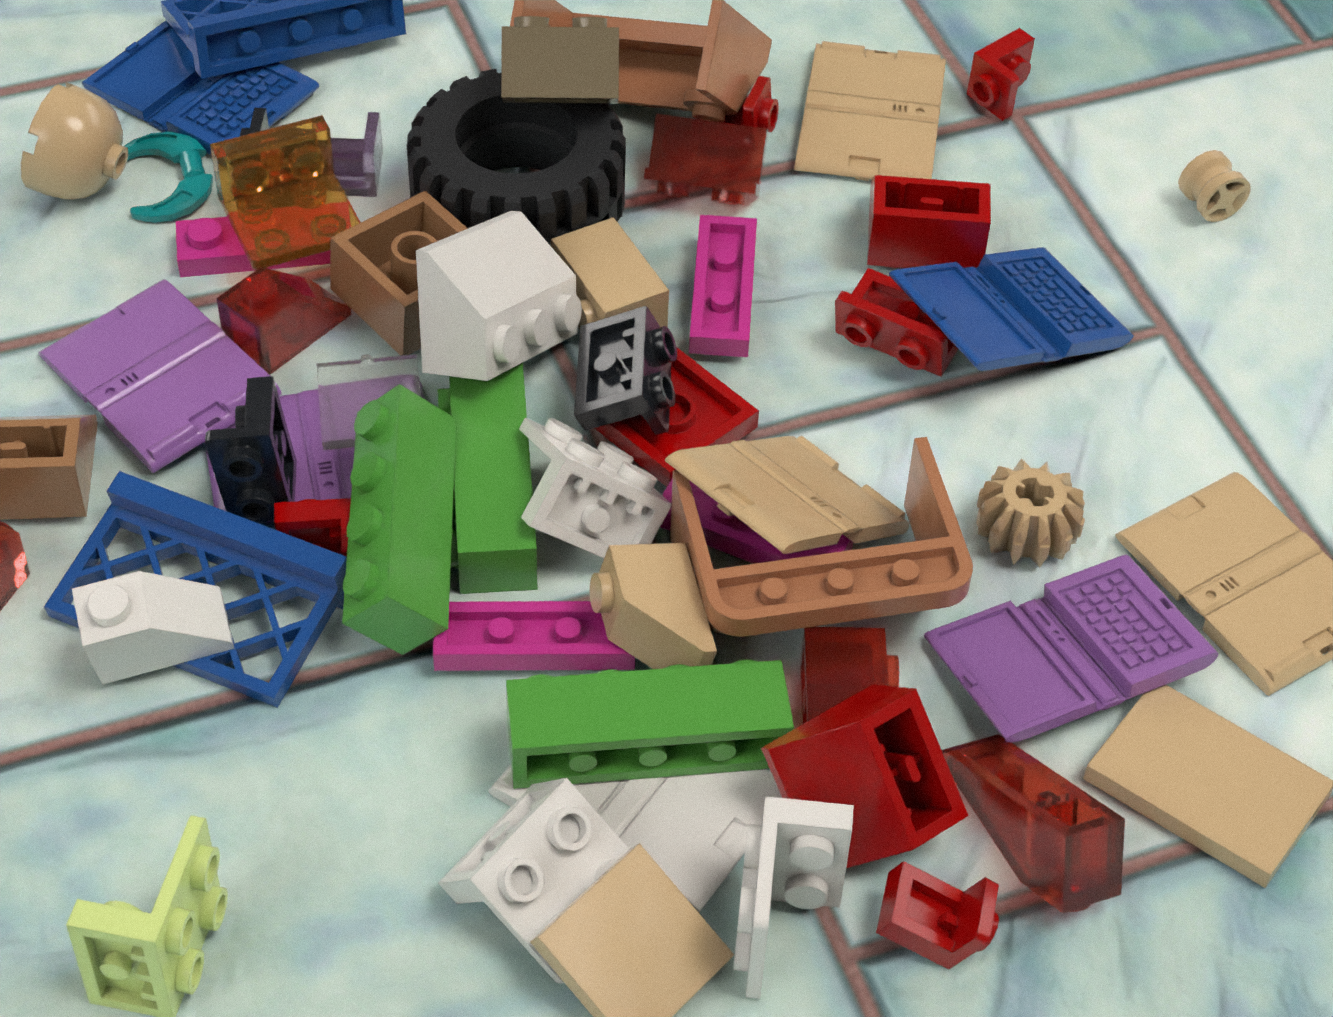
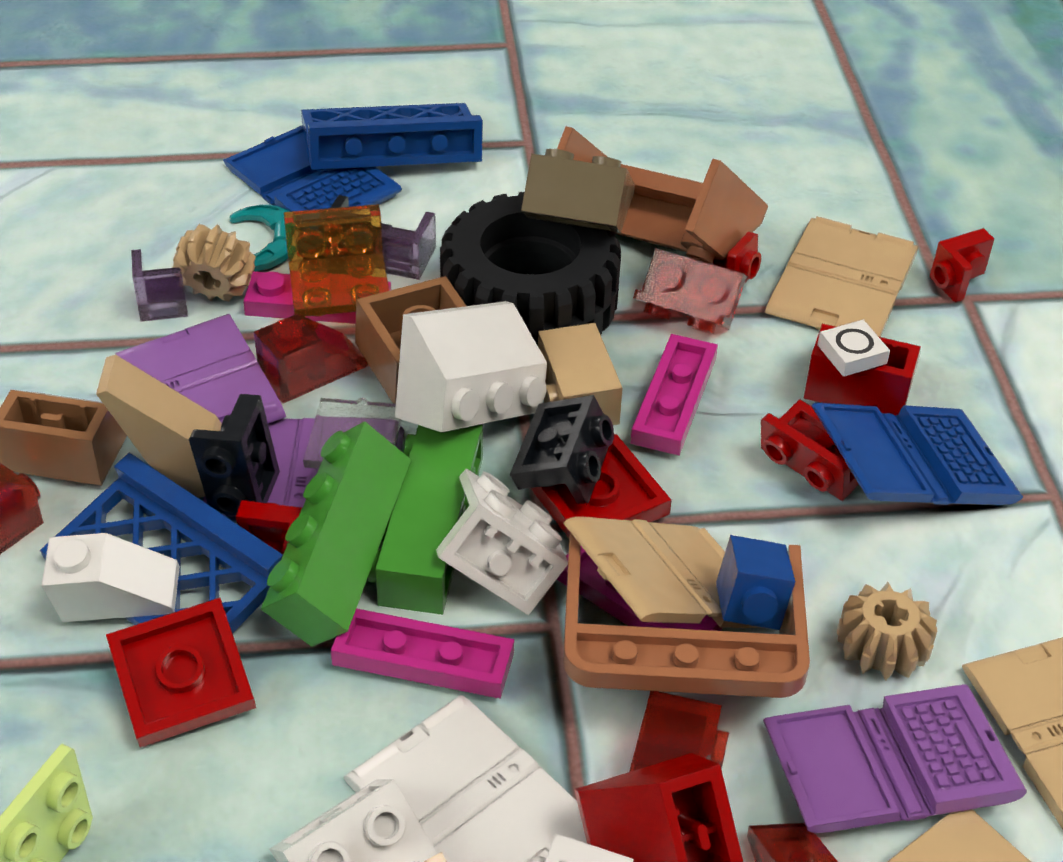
camera: 15 degrees right, 5 degrees down
tan cylinder [21,82,128,200] -> none
bright green brick [506,659,794,789] -> none
tan slope [589,543,717,669] -> none
none -> tan slope [96,354,222,498]
none -> red plate [106,598,256,748]
none -> clear purple panel [131,249,188,322]
none -> tan gear [172,224,256,302]
none -> blue brick [716,535,796,630]
none -> white tile [817,319,890,377]

